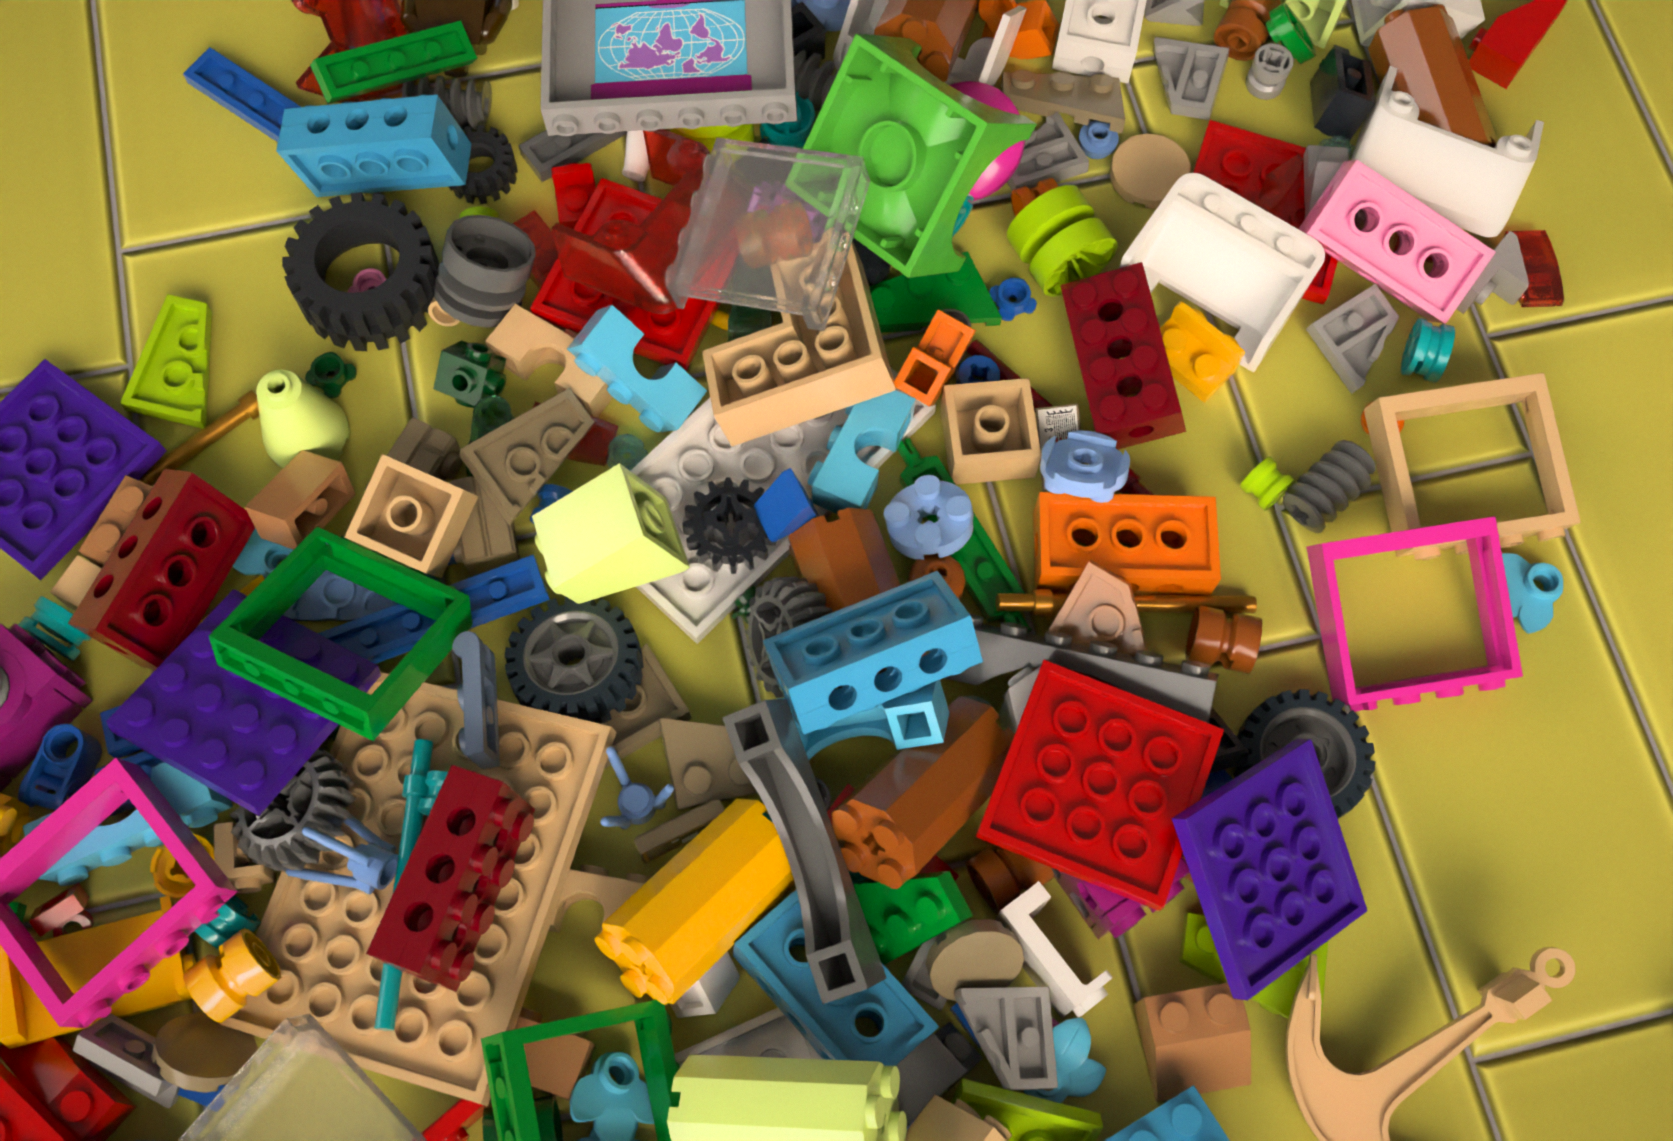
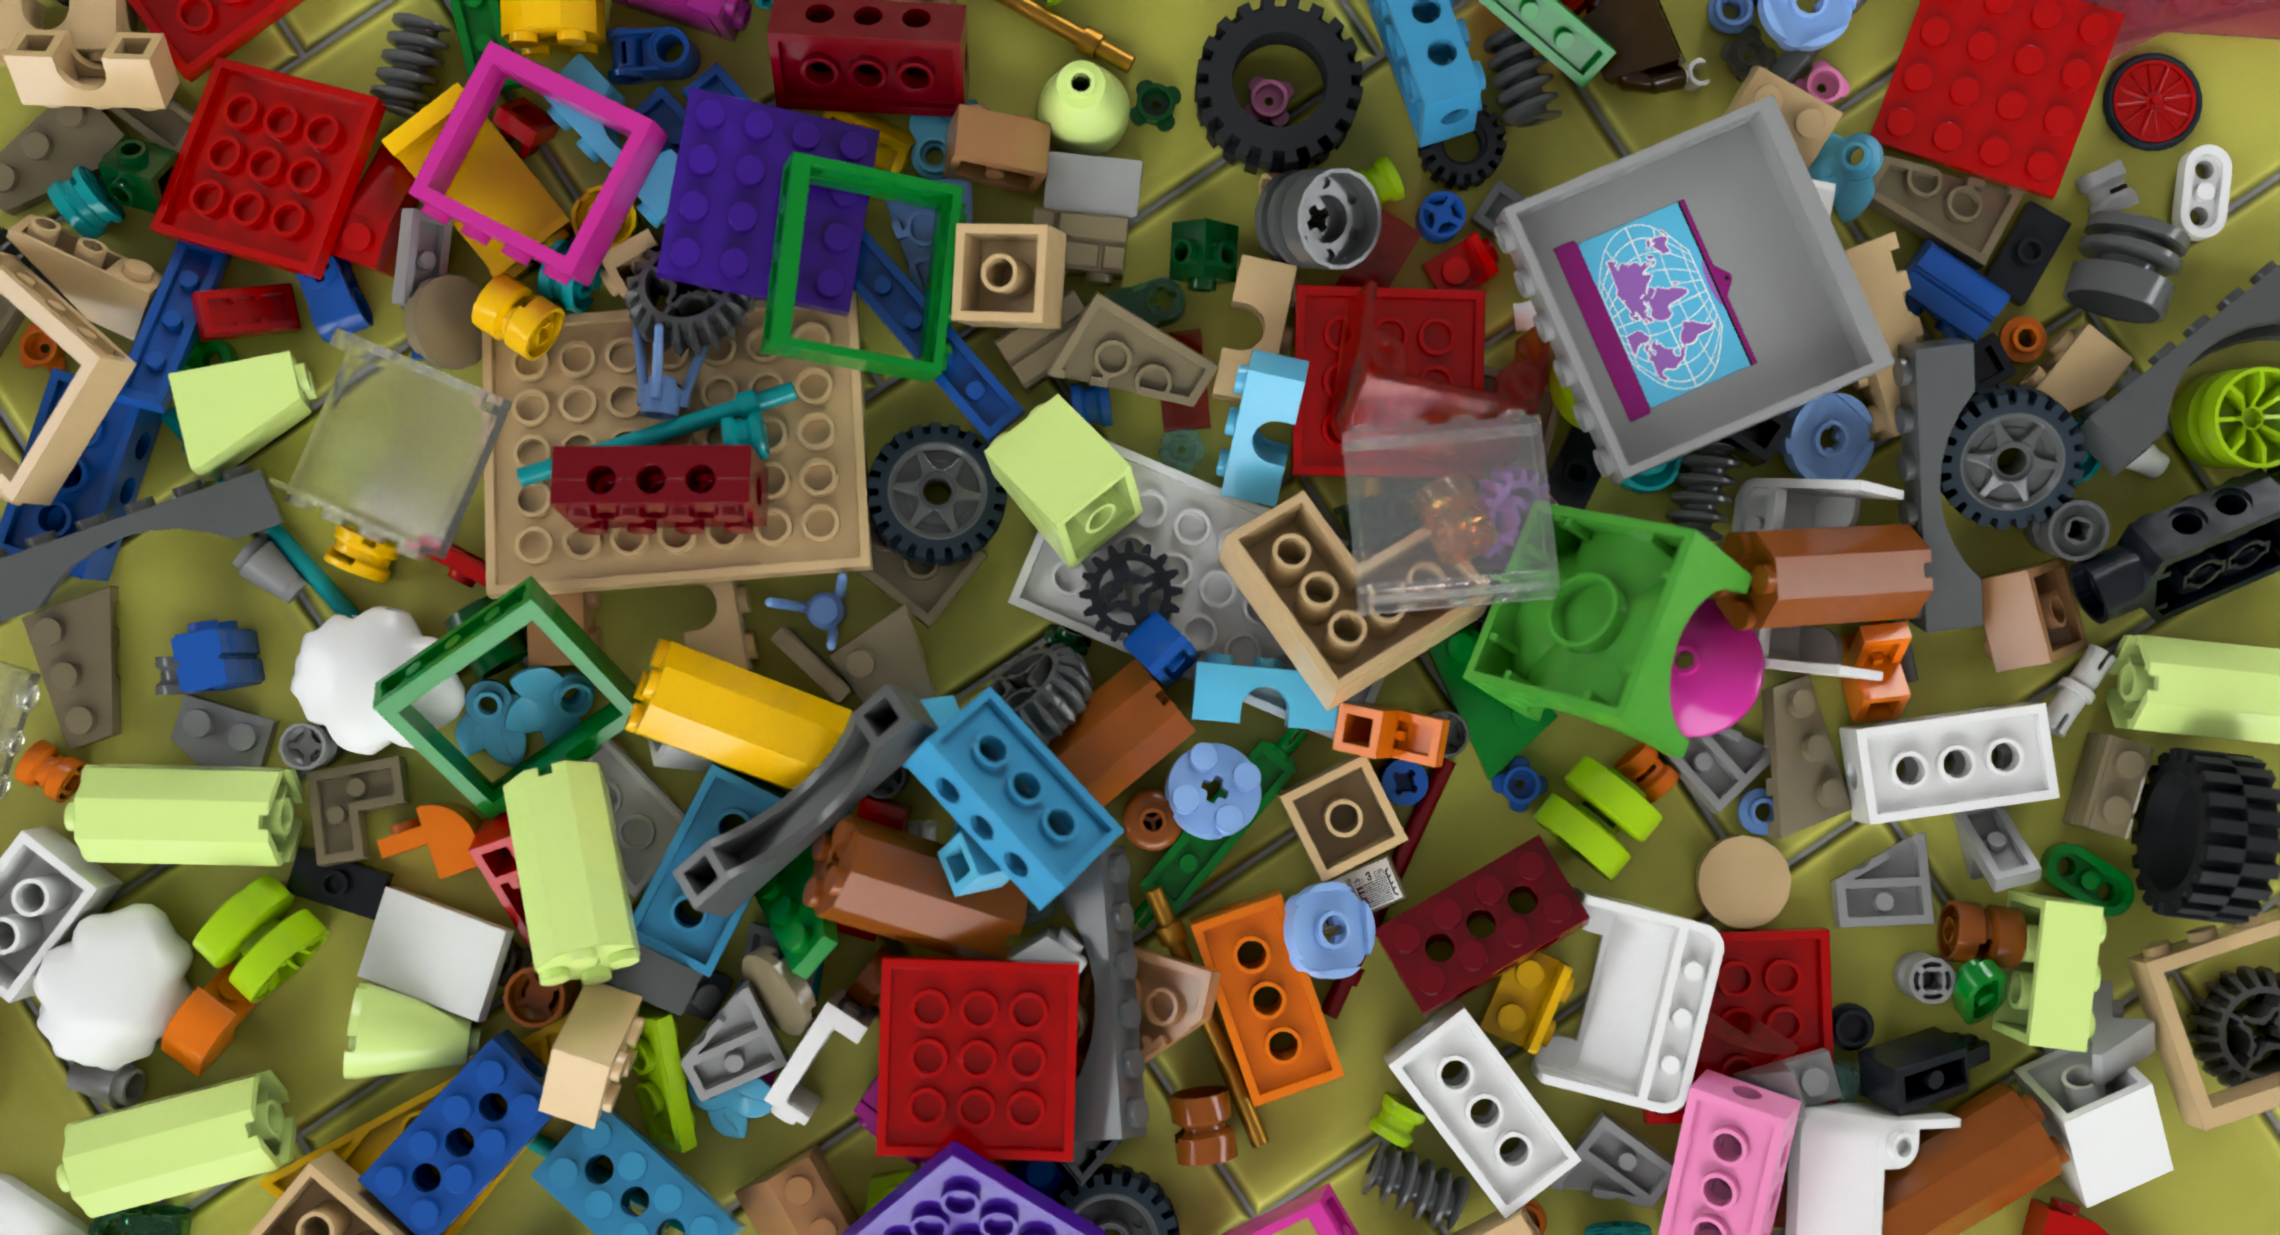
camera: 75 degrees right, 20 degrees up
sand blue plate [452,631,500,769] -> none
none -> light grey panel [1043,151,1143,218]
none -> white brick [1382,1000,1582,1219]
none -> blue wheel [1415,190,1466,244]
none -> black plate [1832,1003,1874,1051]

